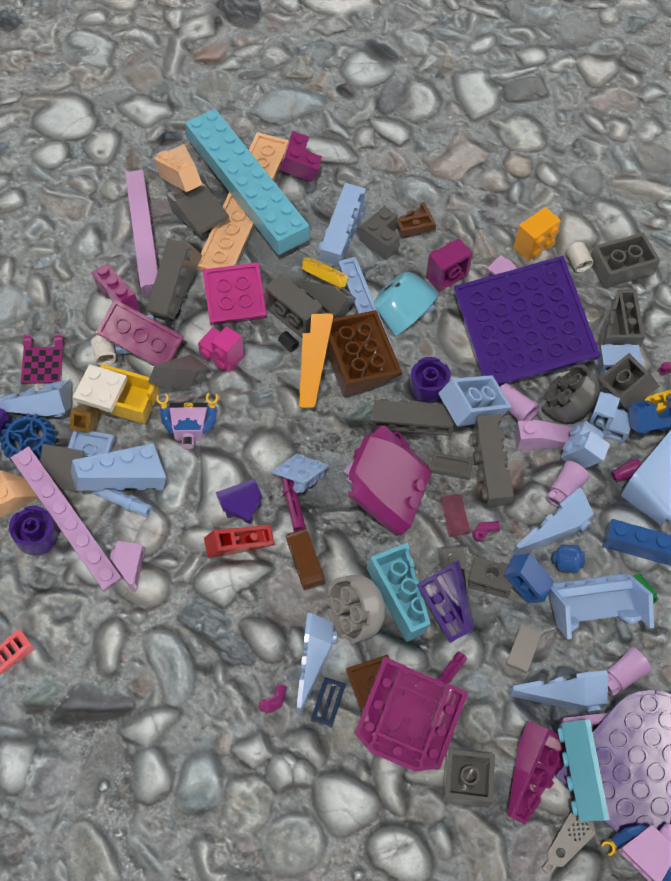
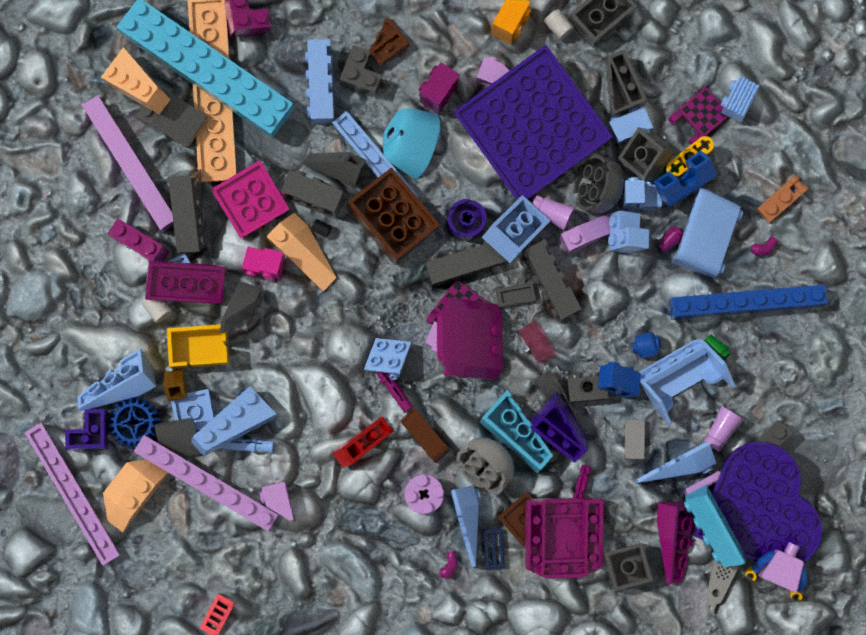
camera: 20 degrees left, 20 degrees up
dark purple brick [9,506,57,555] -> none
magenta flag [21,334,65,384] -> none
white plate [73,364,128,413] -> none
torso [156,393,220,449] -> none
dark purple slope [216,479,262,523] -> none
light orange wedge [299,314,333,408] -> none
yellow beam [301,258,348,287] -> none
magenta arm [472,521,500,541] -> none
light blue wedge [513,488,593,555] -> none
lavender plant [546,461,590,508] -> none
none -> light nougat wedge [267,213,337,292]
none -> lavender brick [405,475,444,515]

